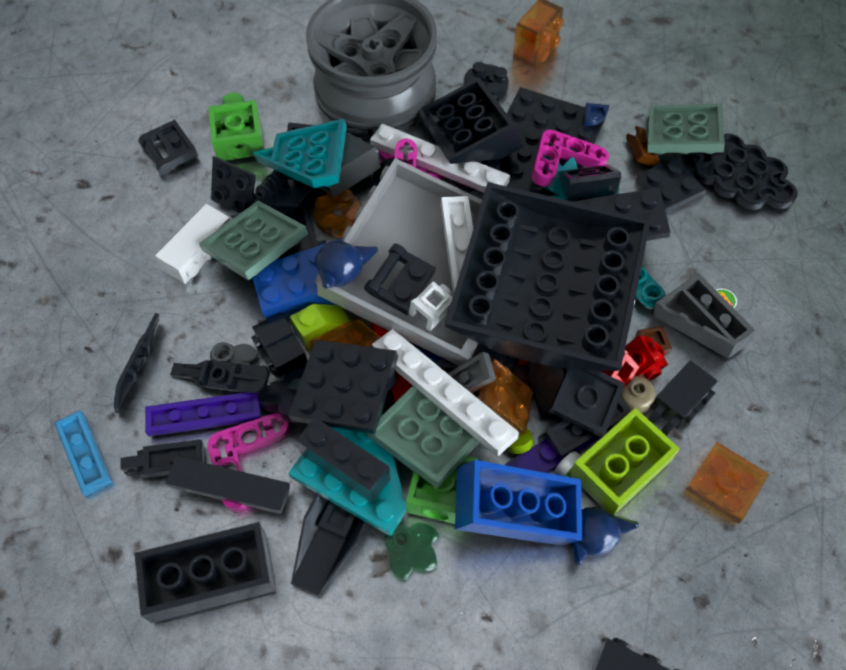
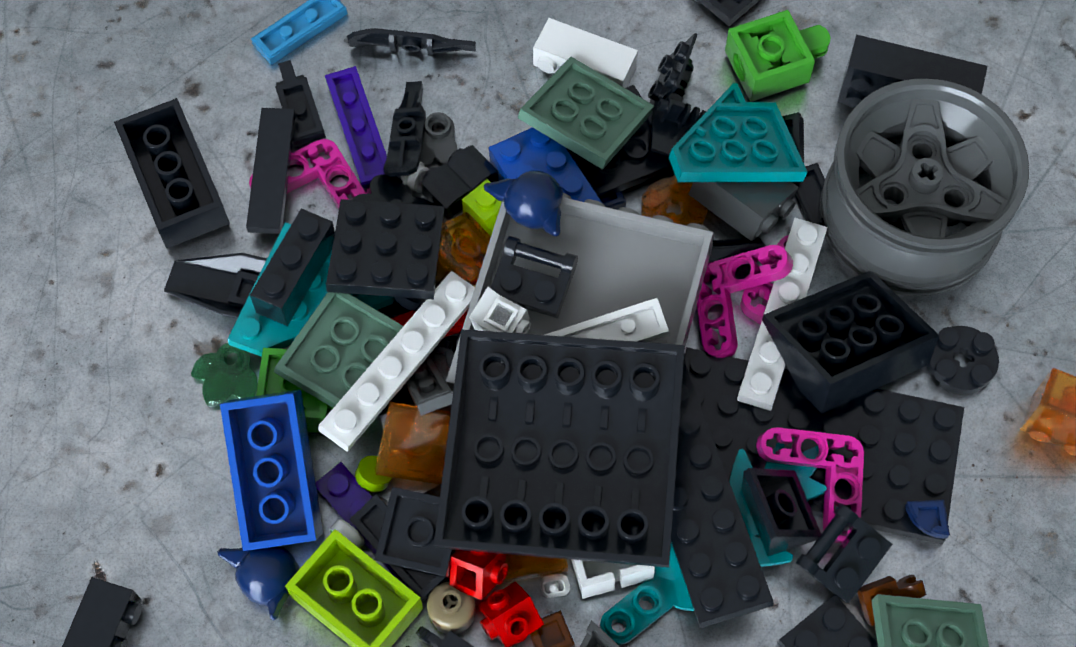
camera: 80 degrees right, 5 degrees up
none -> black plate [795,503,893,604]
none -> black brick [837,34,988,108]

